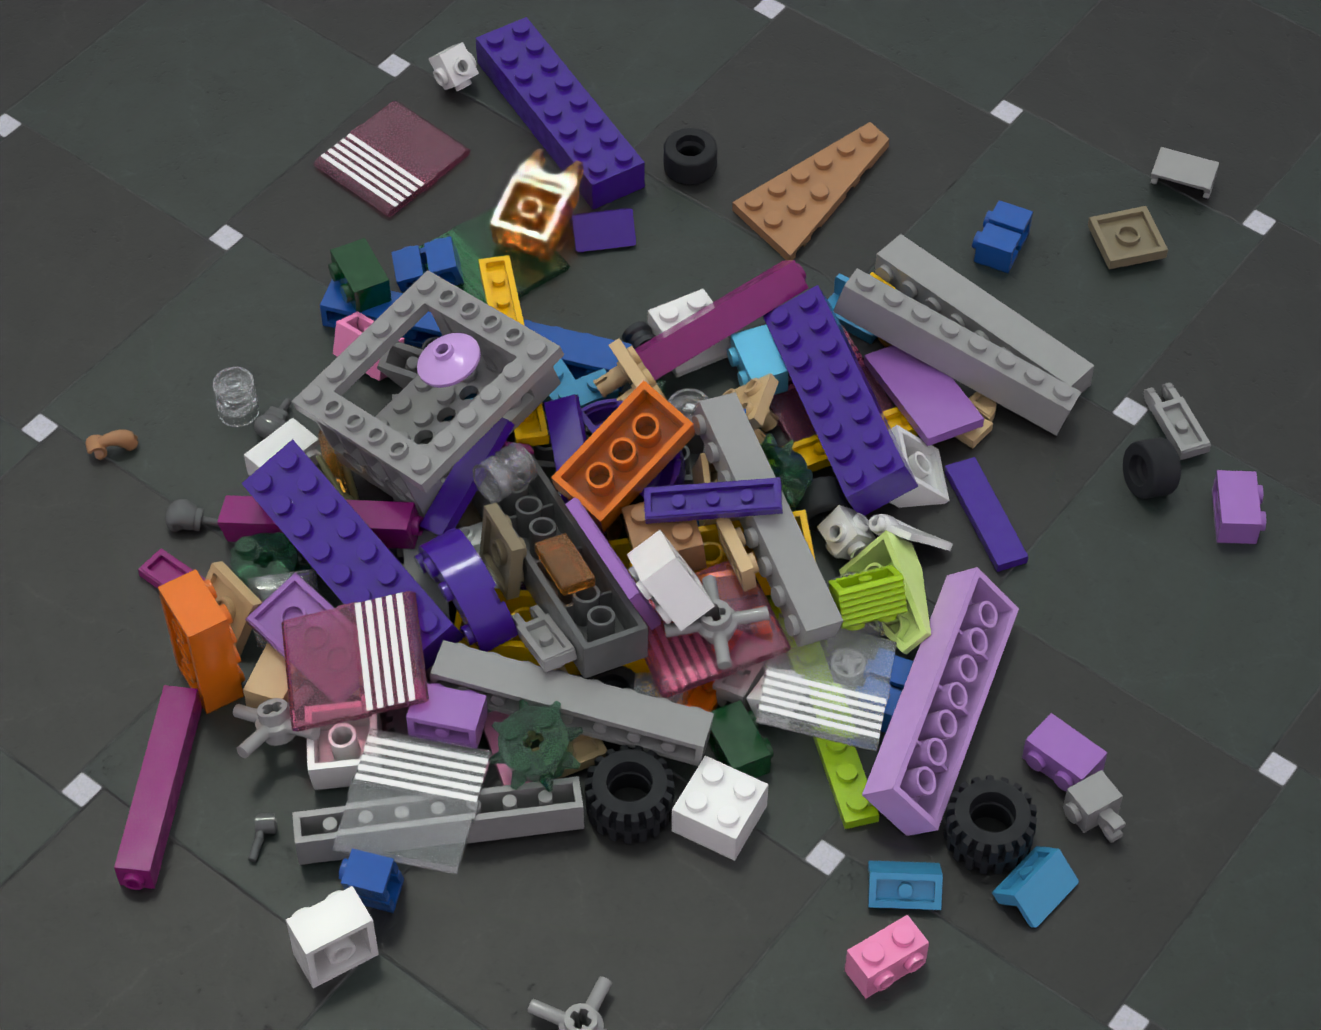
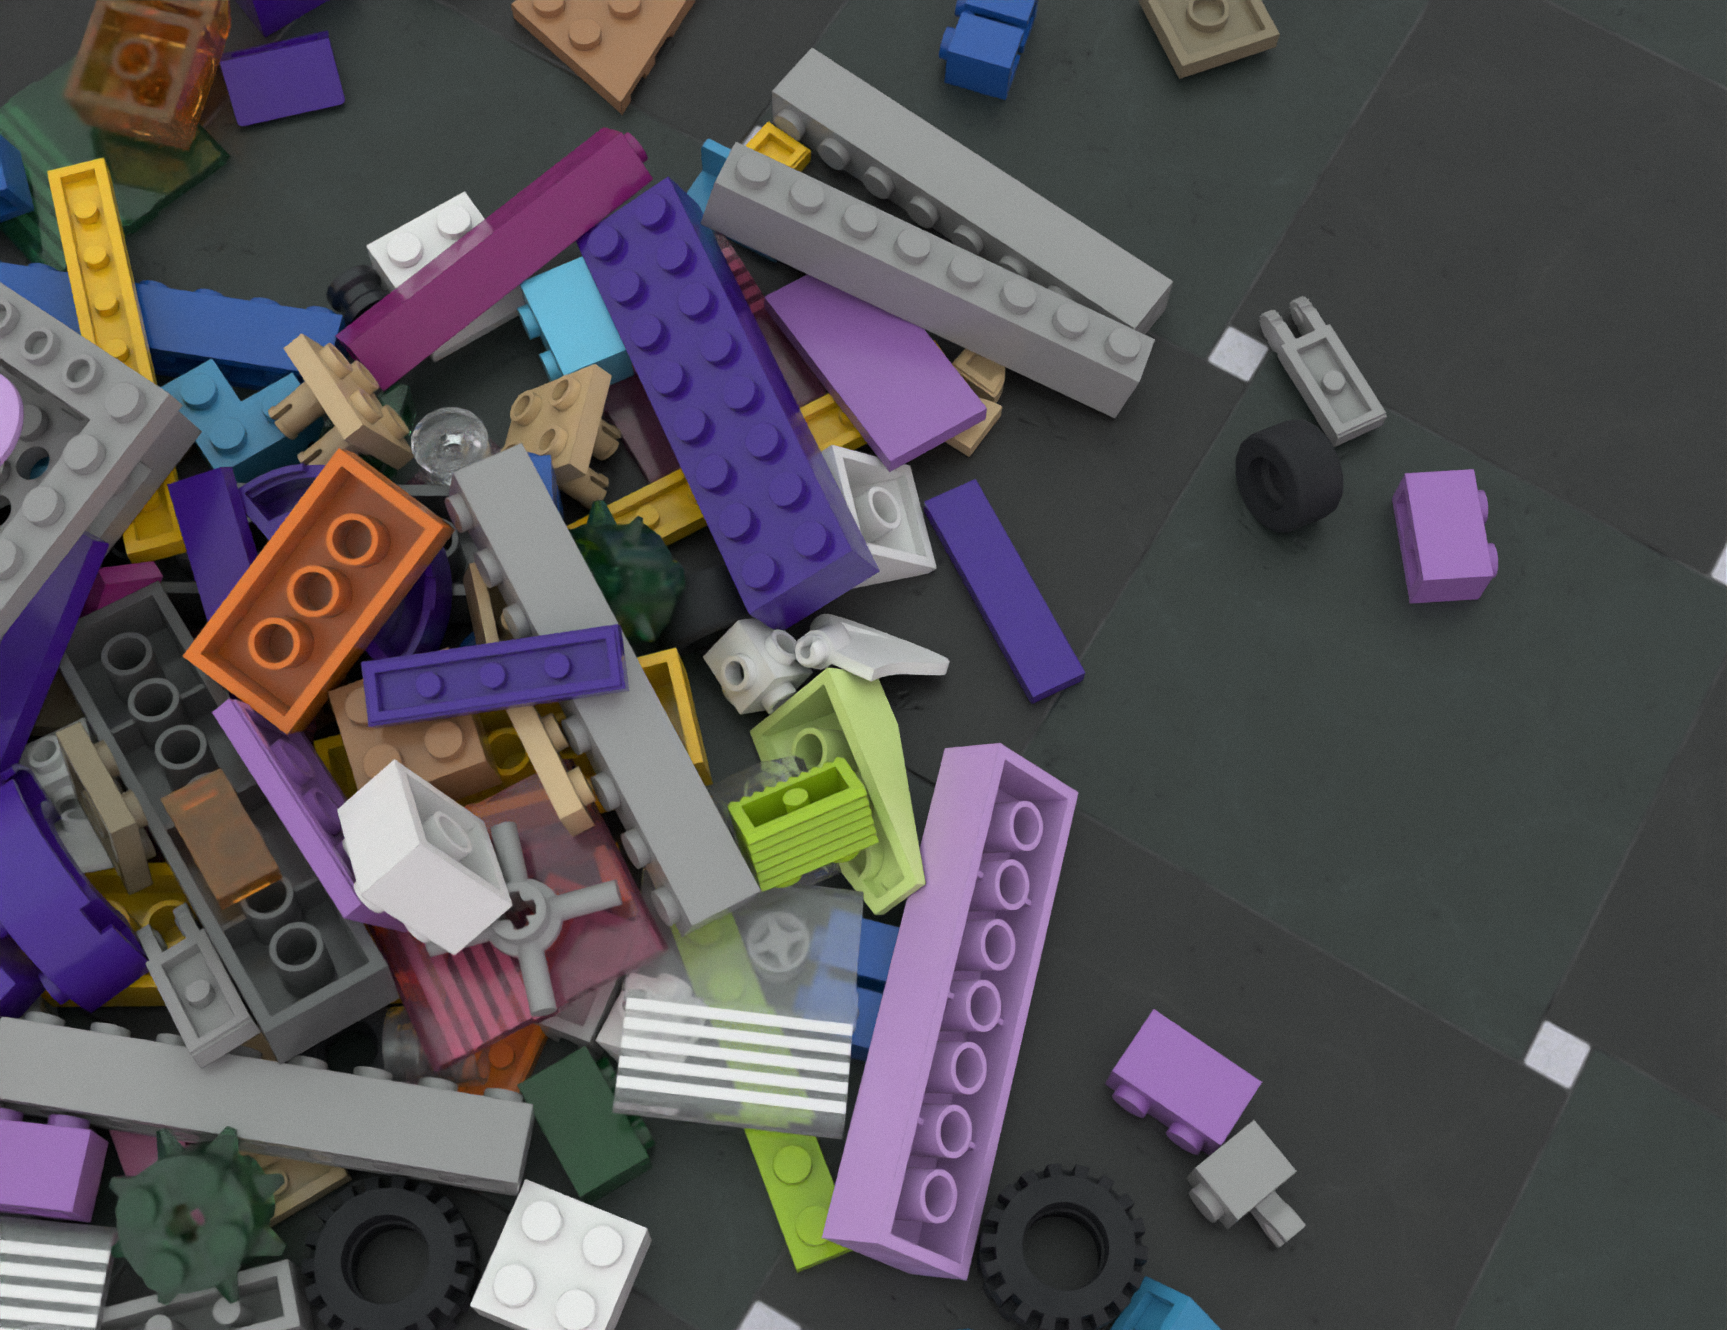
camera: 10 degrees left, 15 degrees up
clear wheel [472,442,537,503] -> none

